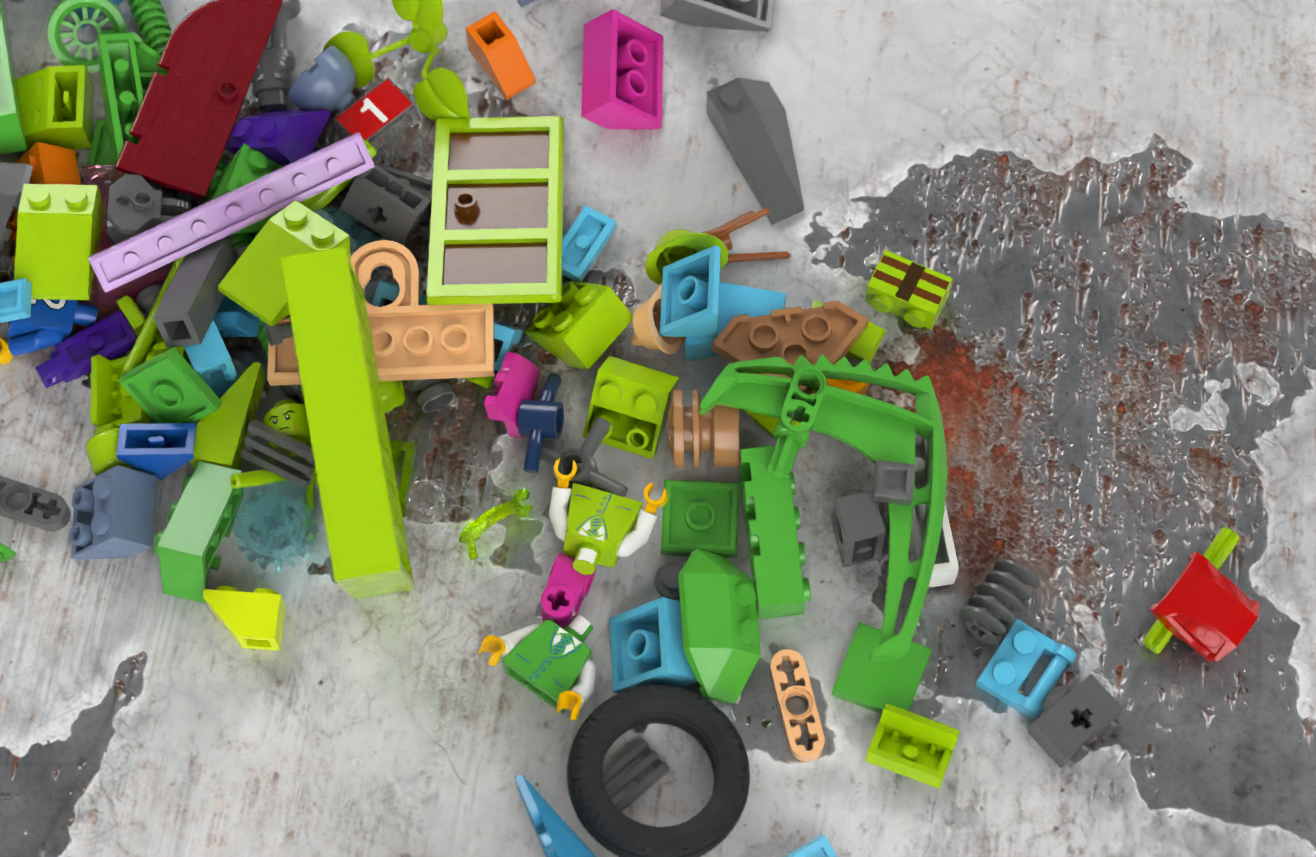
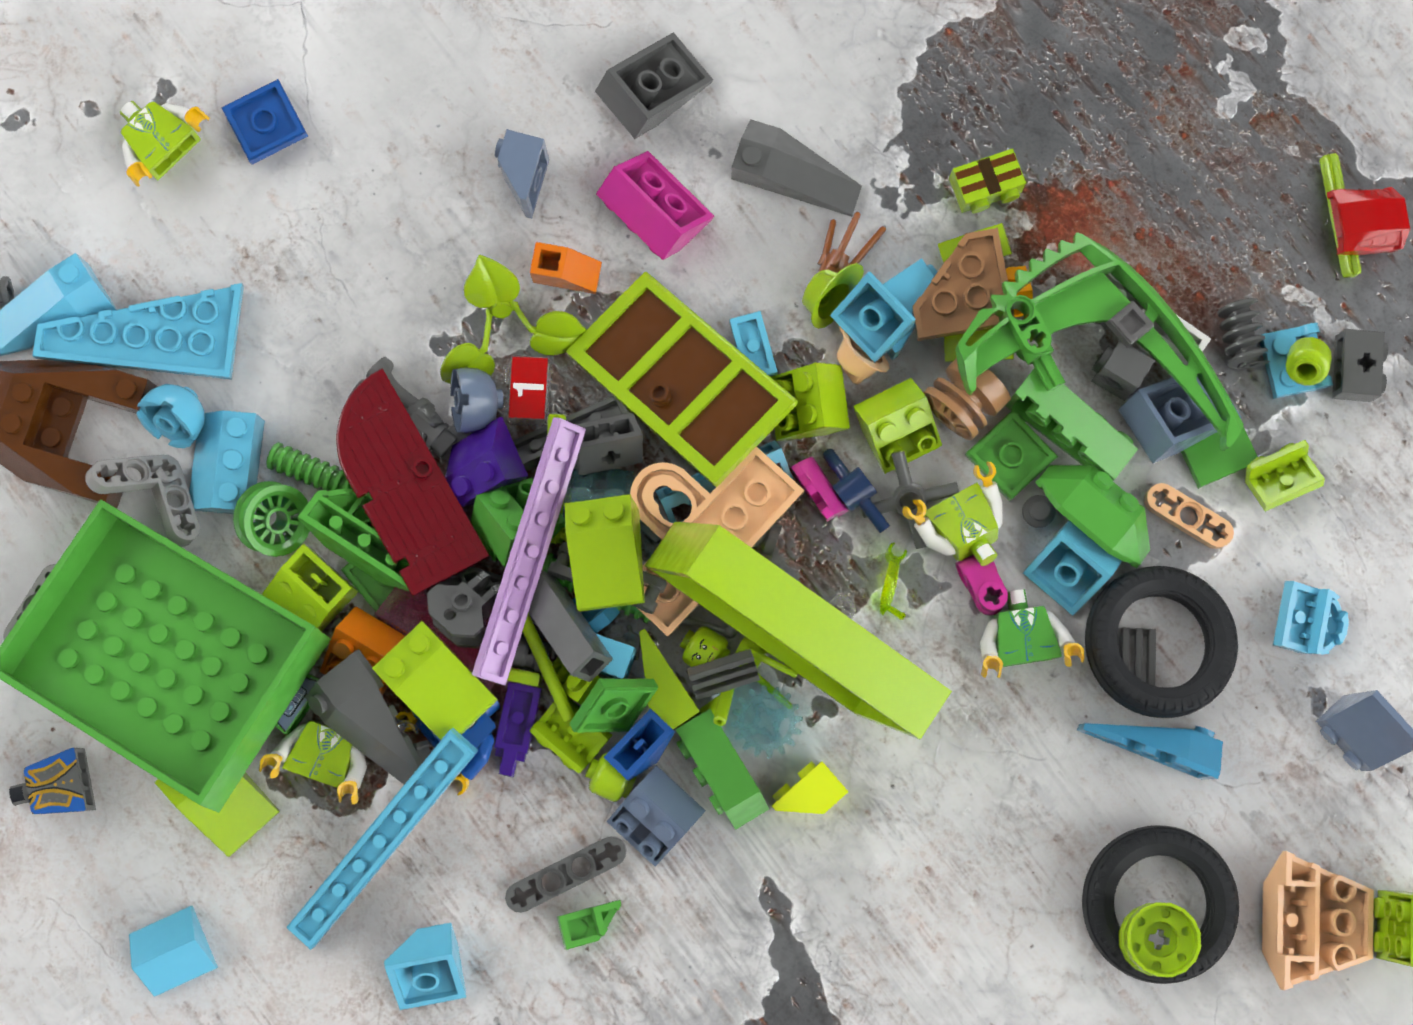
camera: 45 degrees left, 15 degrees up
none -> sand blue slope [1118,377,1242,464]
none -> lime head [1286,337,1332,386]

